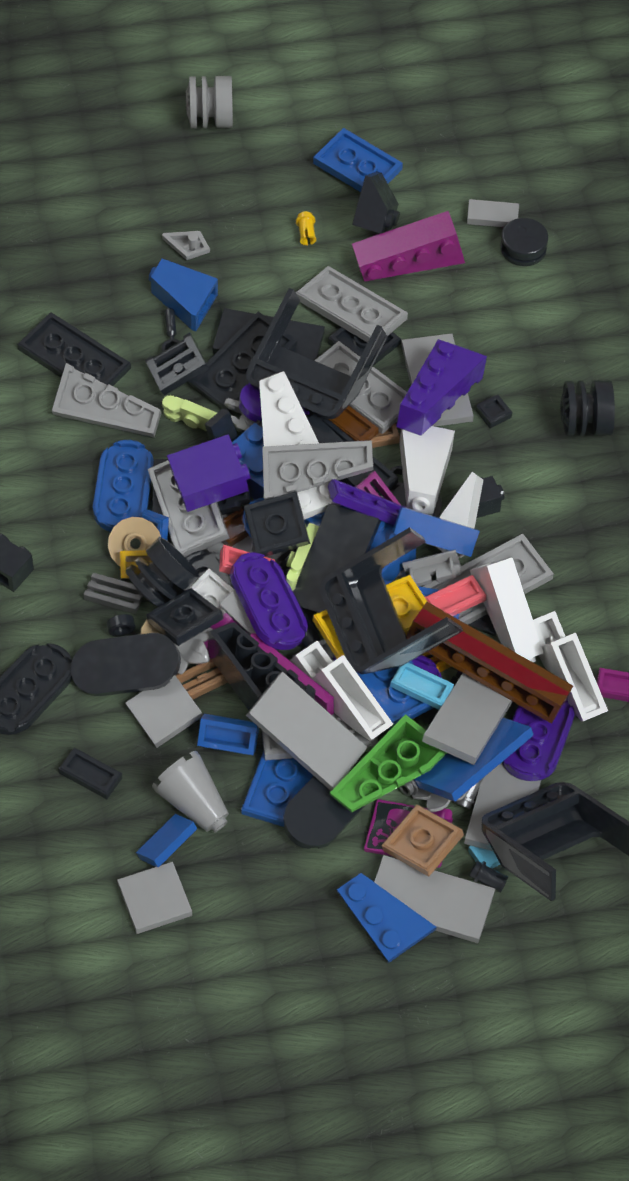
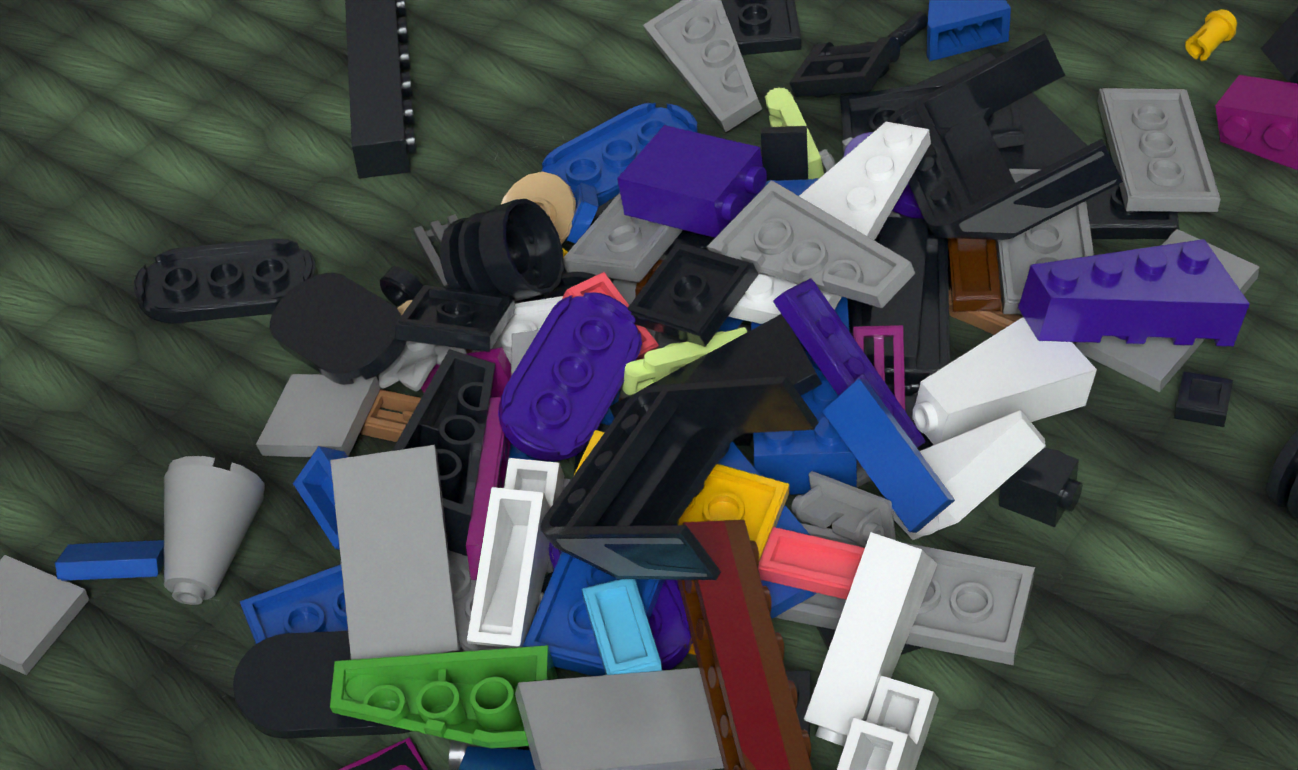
camera: 55 degrees right, 10 degrees down
black tile [59,747,123,799] -> none

